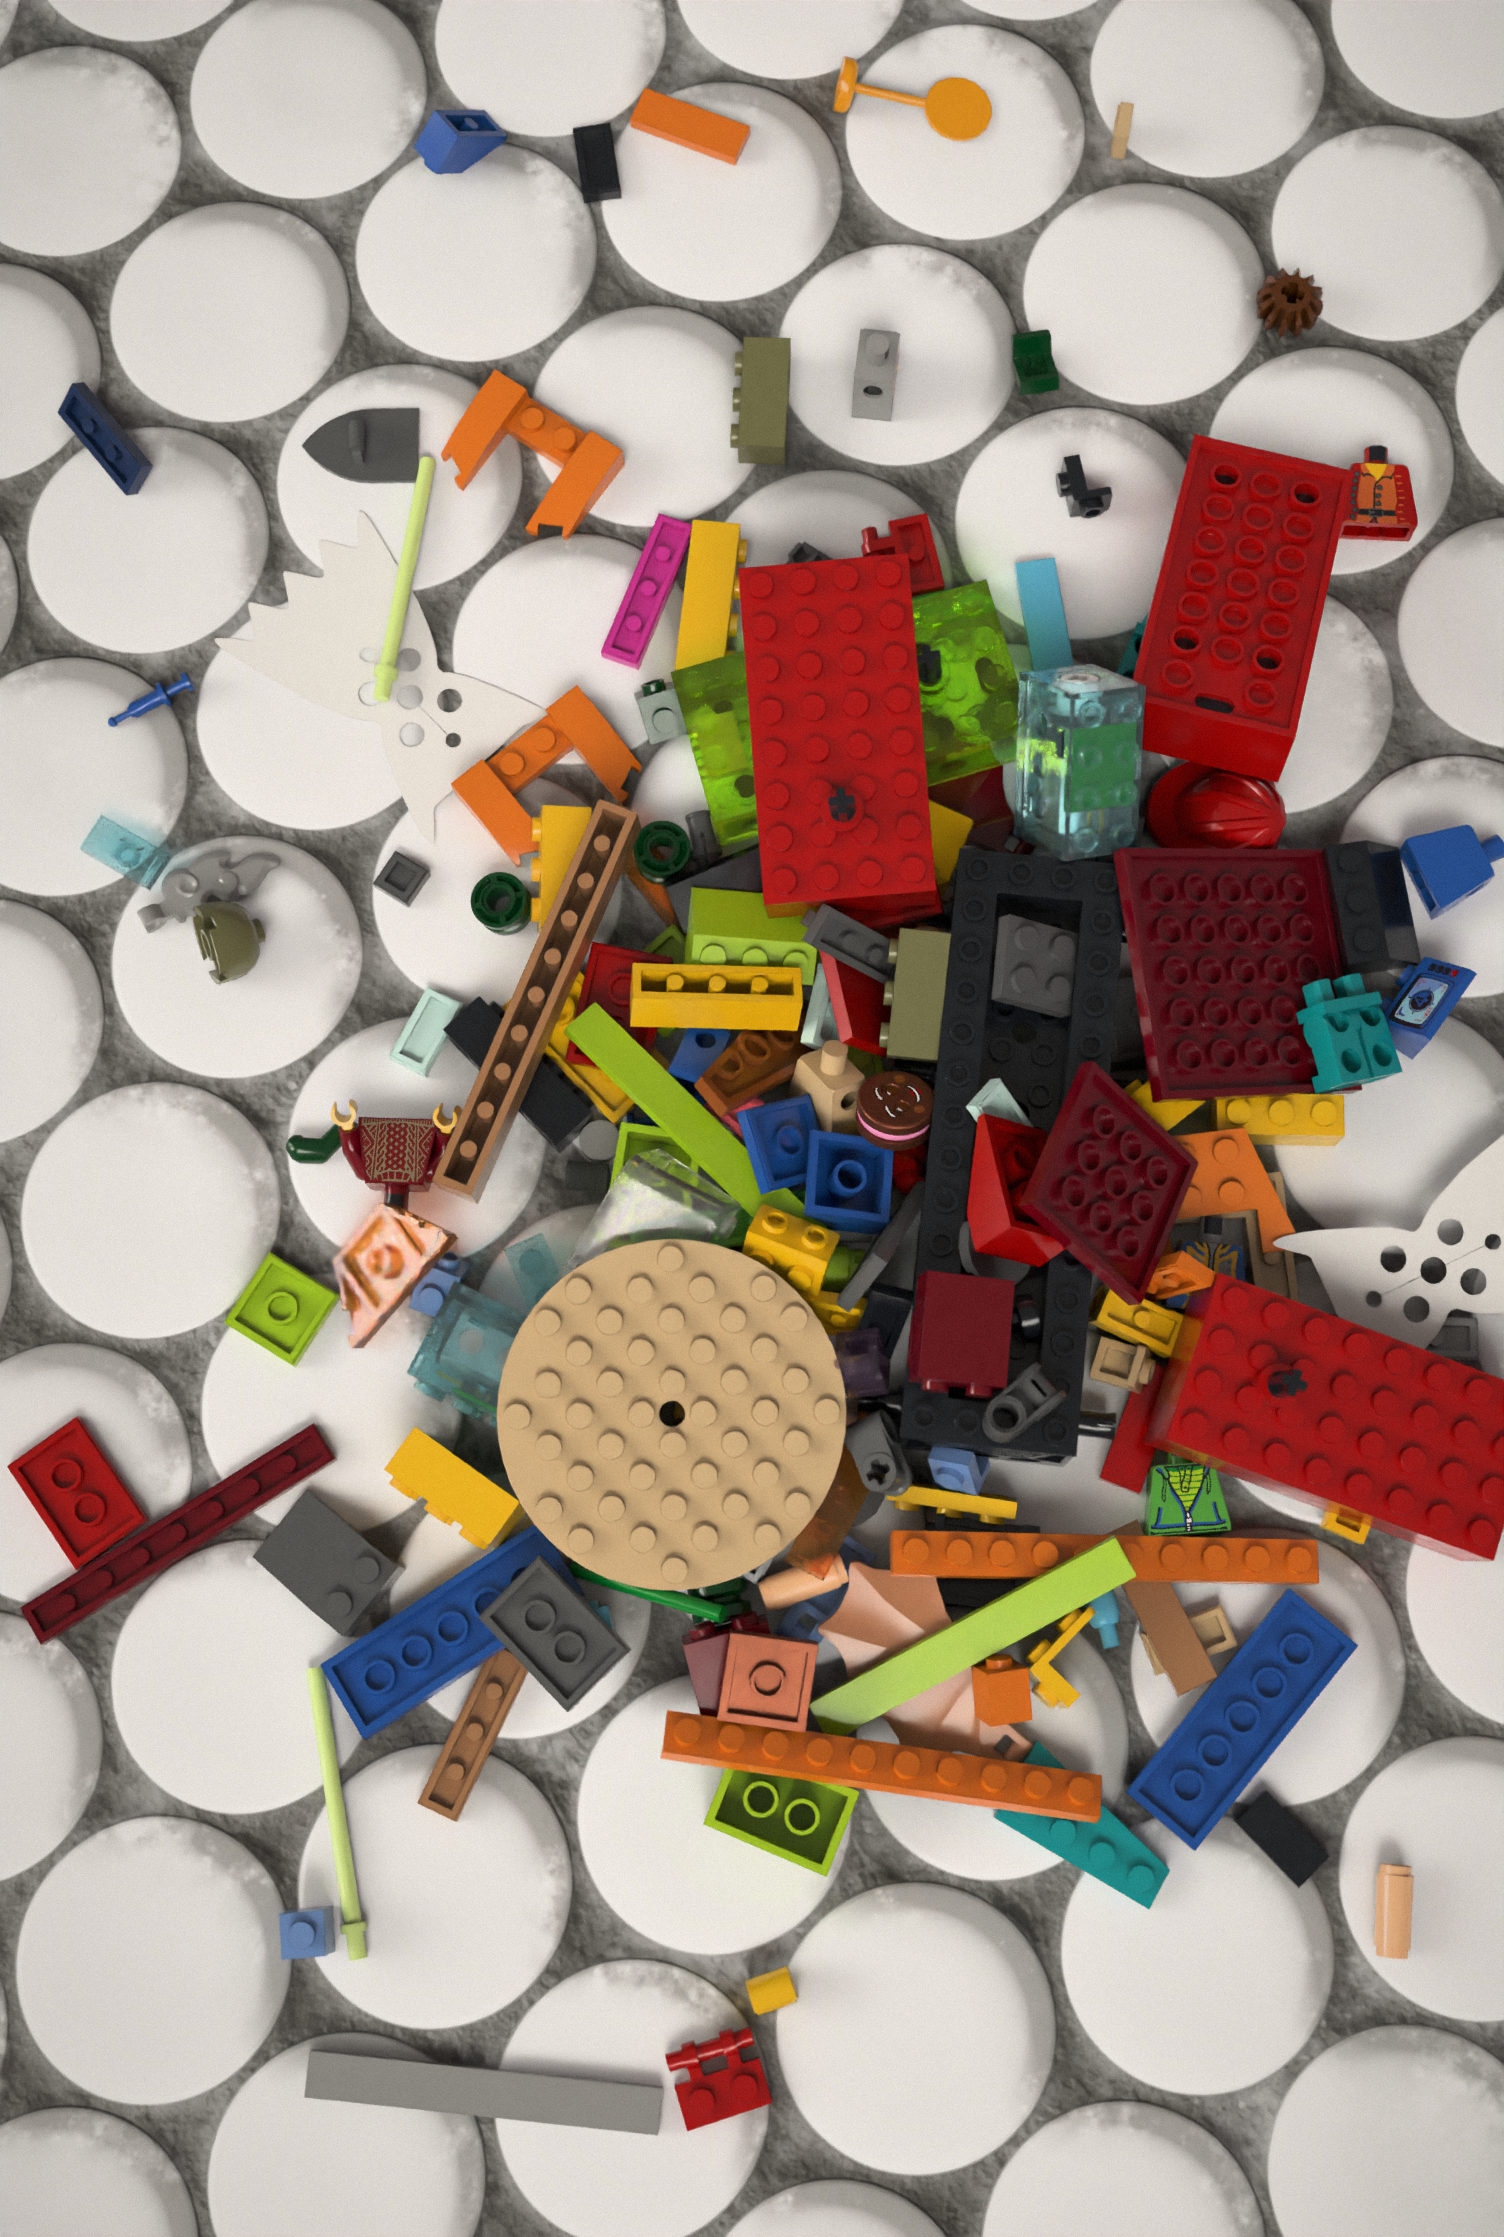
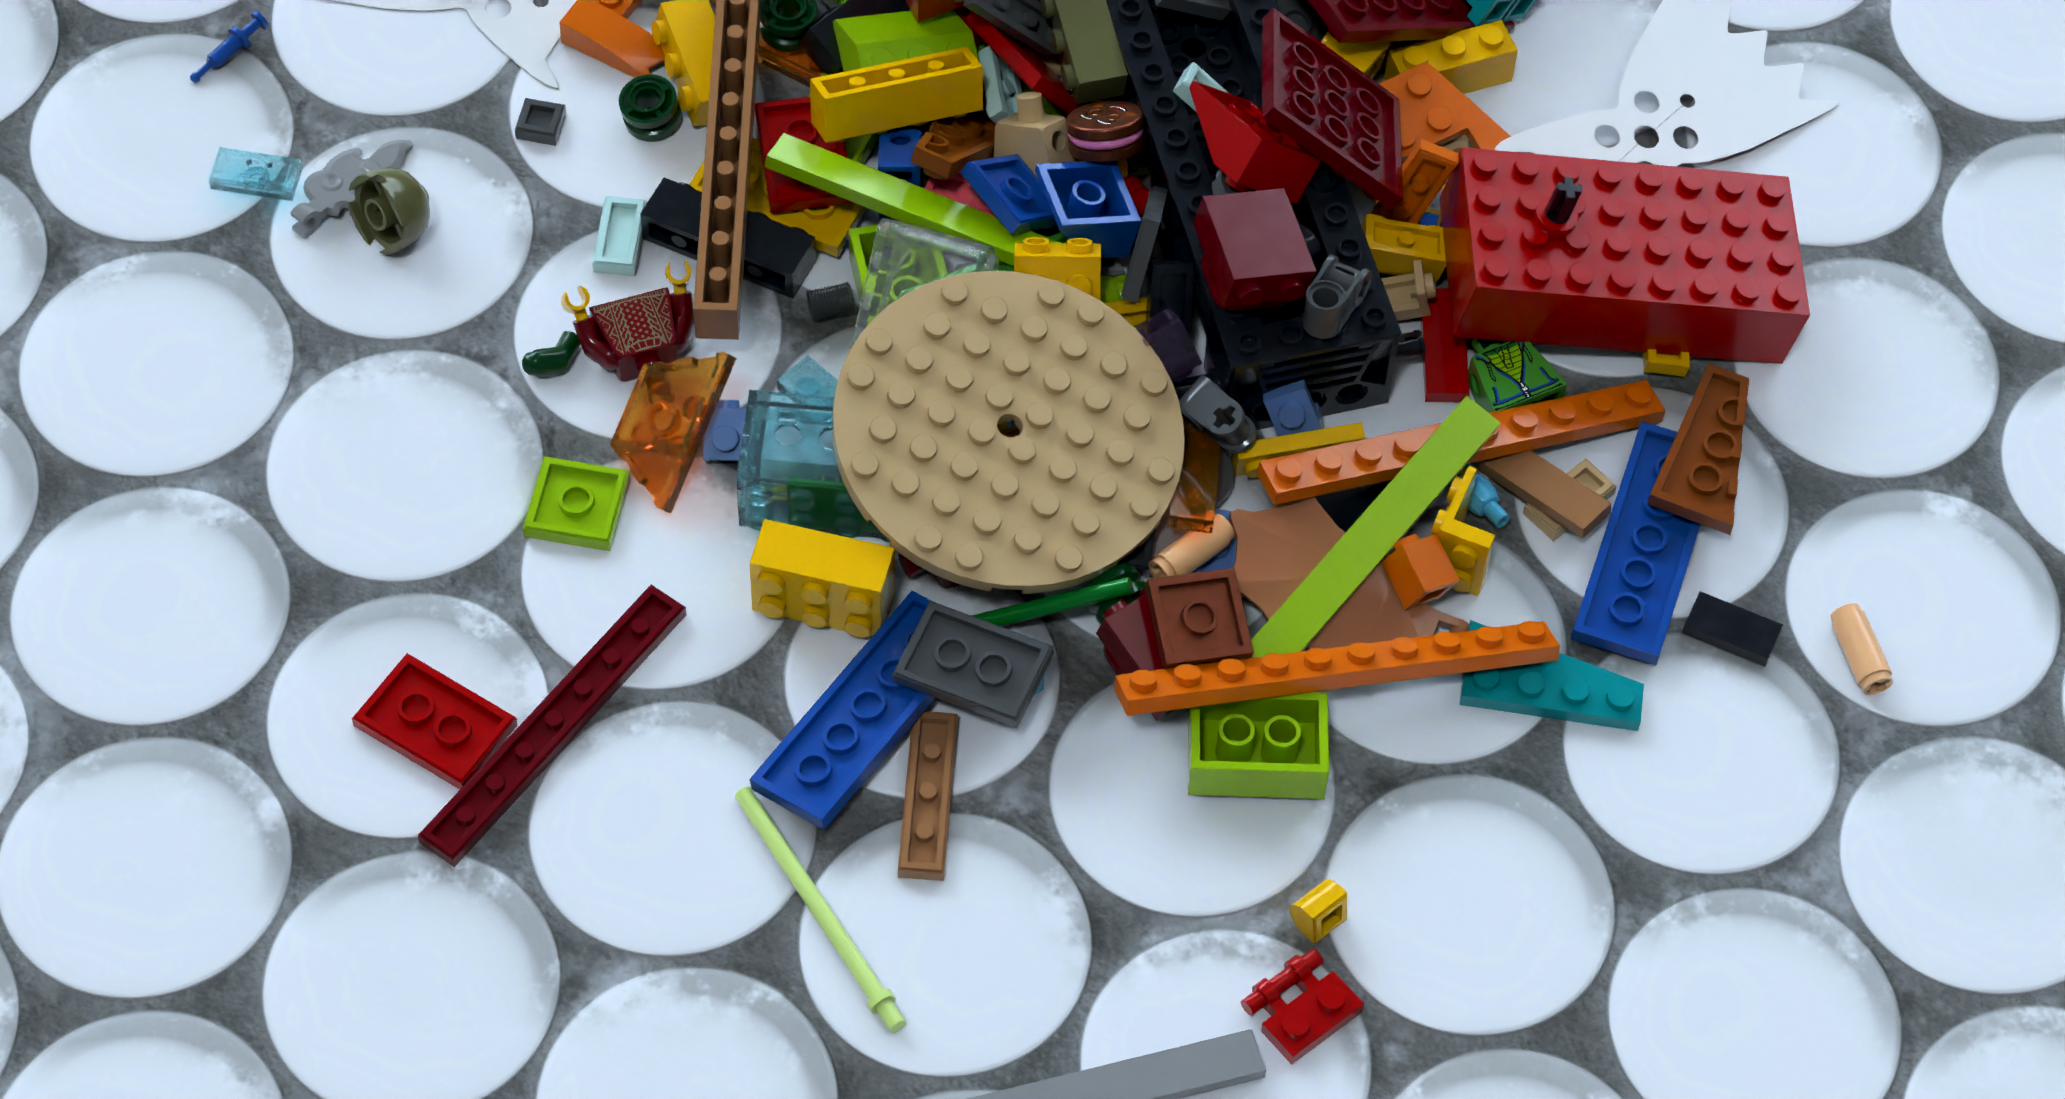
camera: 30 degrees left, 20 degrees down
dark grey slope [253,1489,406,1637] -> none
medium blue brick [279,1906,335,1960] -> none
light grey tile [579,1120,619,1163] -> none
none -> dark orange wing [1647,363,1749,535]

